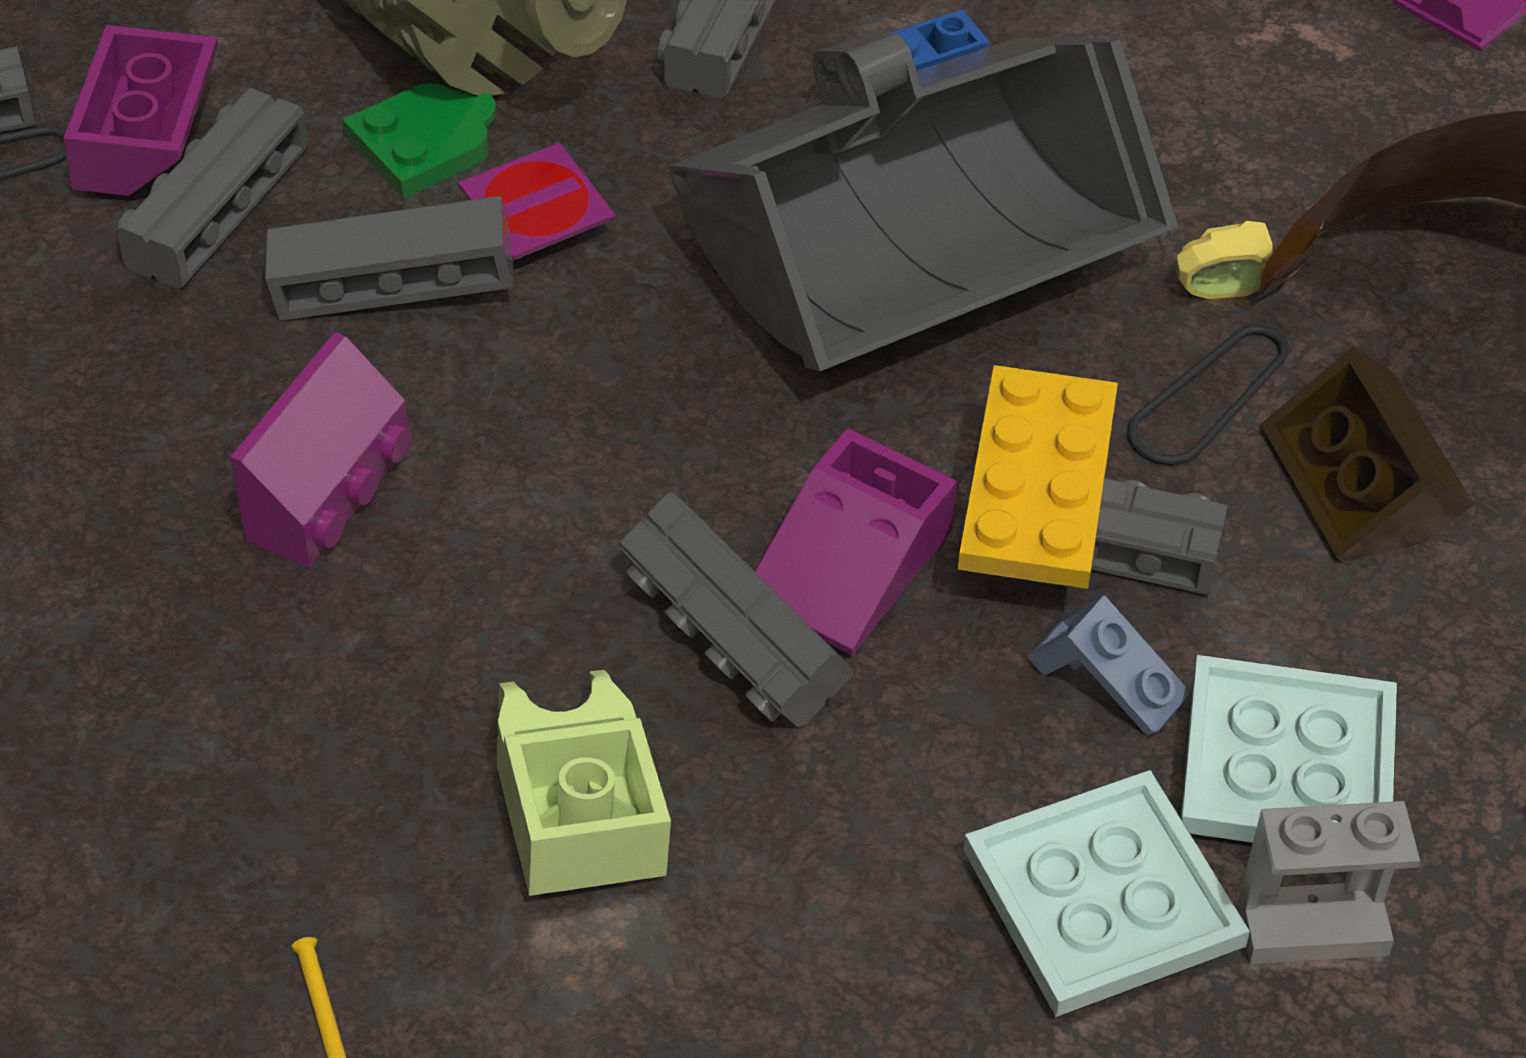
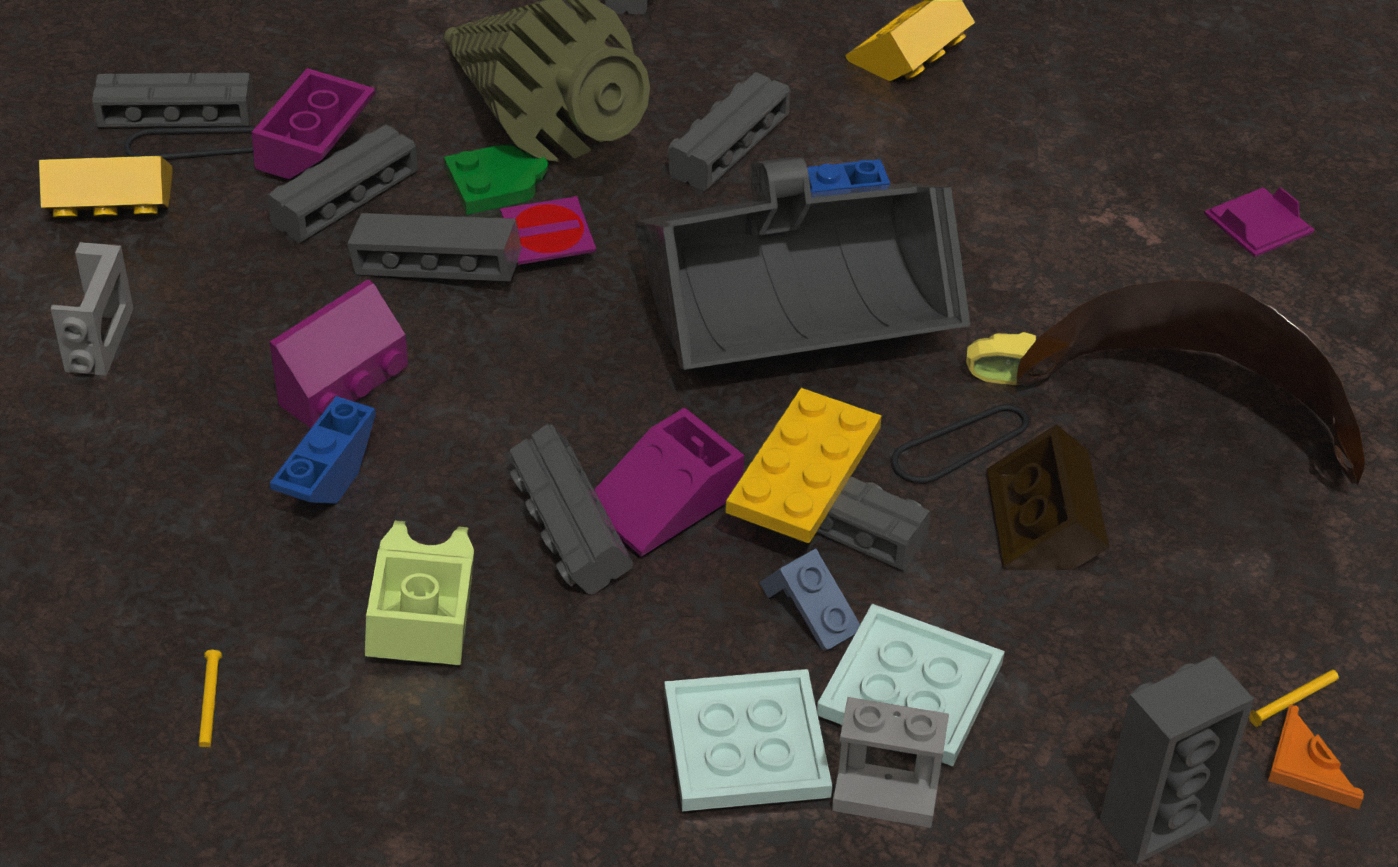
camera: 15 degrees right, 5 degrees down
none -> blue slope [270,396,376,504]

